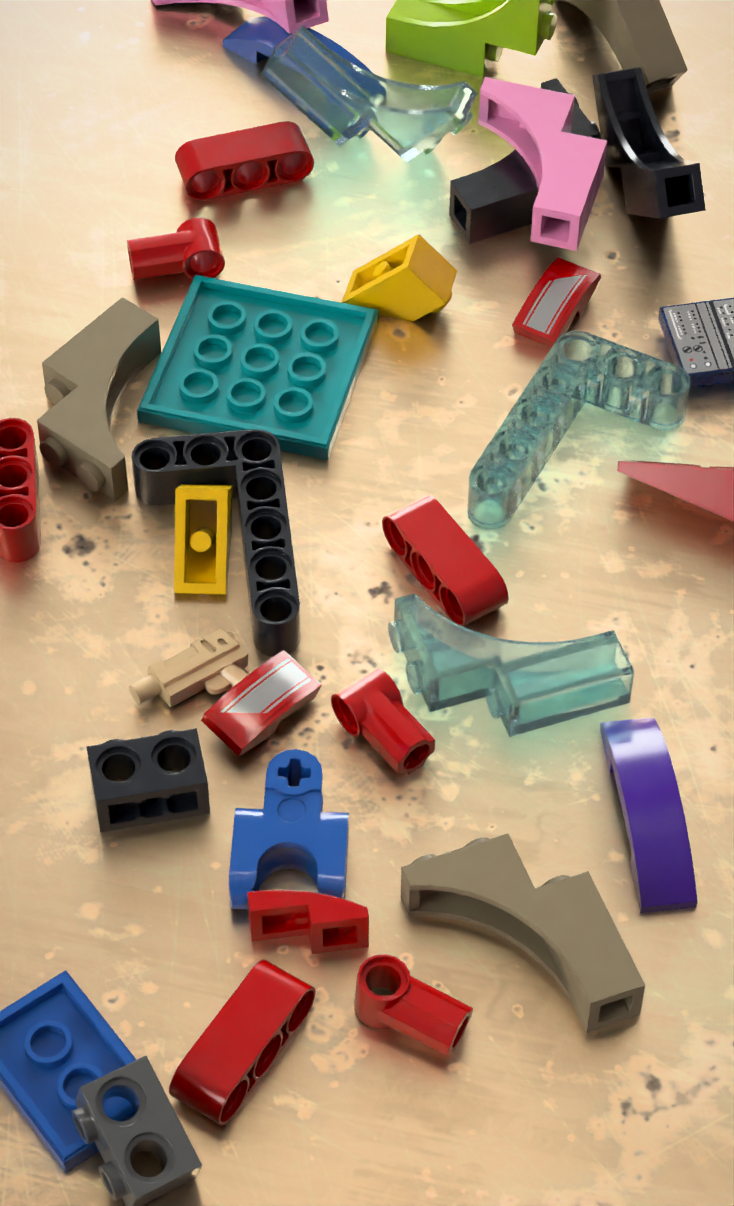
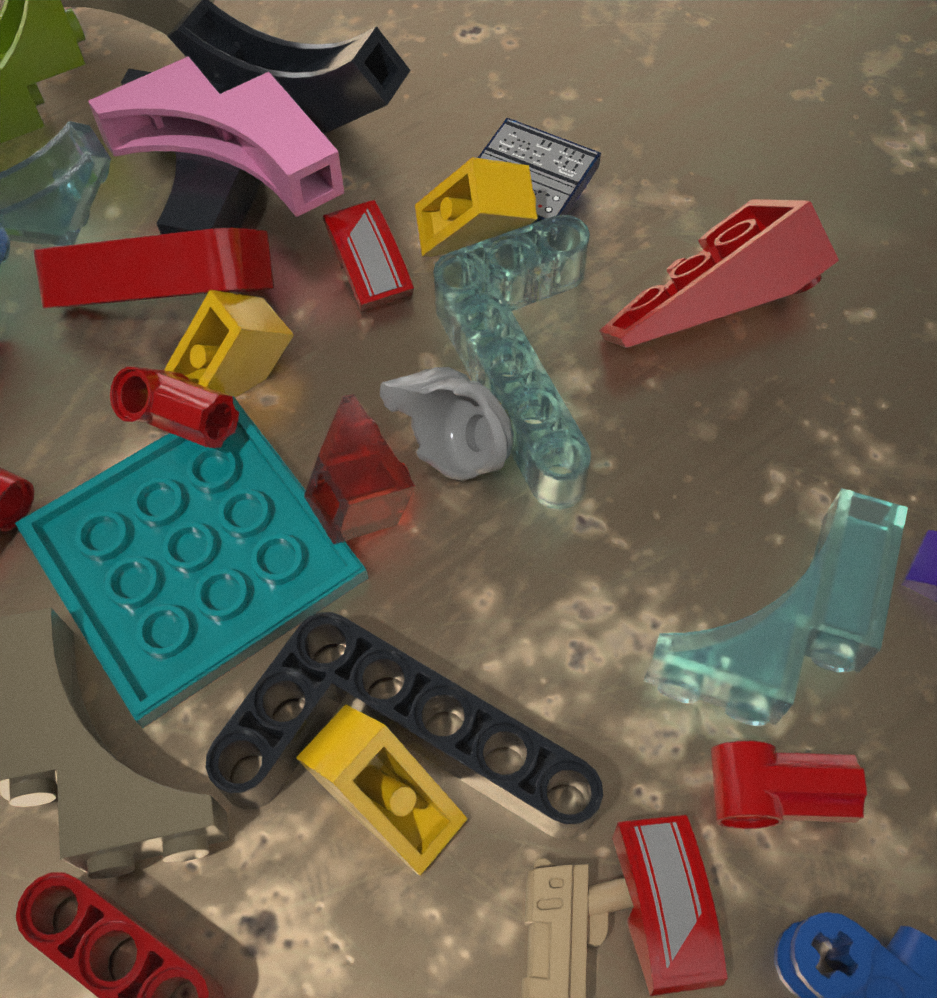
camera: 50 degrees left, 10 degrees up
red beam [382,495,509,627] -> none
none -> red beam [34,228,274,309]
none -> red piece [110,366,240,448]
none -> clear red slope [304,394,416,544]
none -> light grey hair [380,367,514,481]
none -> yellow slope [415,157,537,257]

